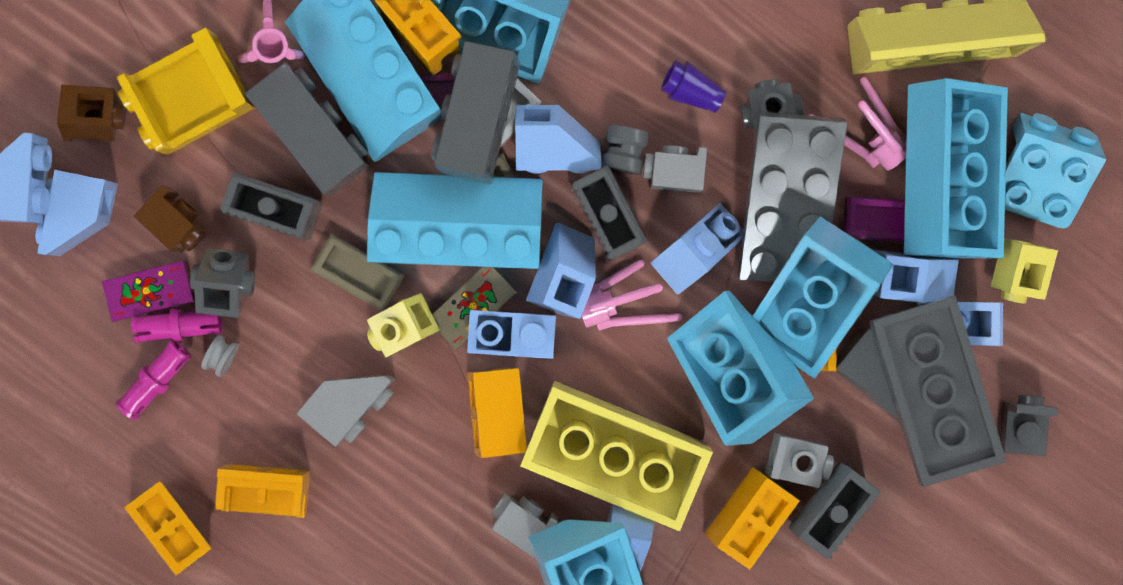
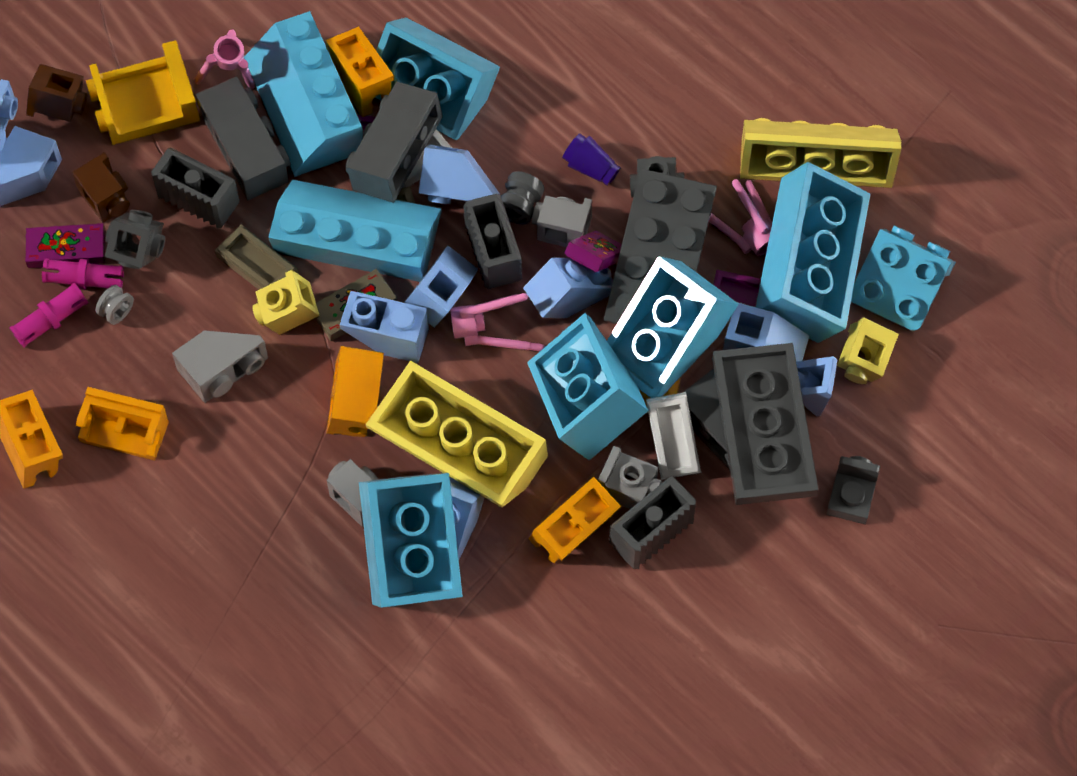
camera: 15 degrees right, 25 degrees down
none -> magenta tile [564,230,622,272]
none -> white tile [646,392,701,480]

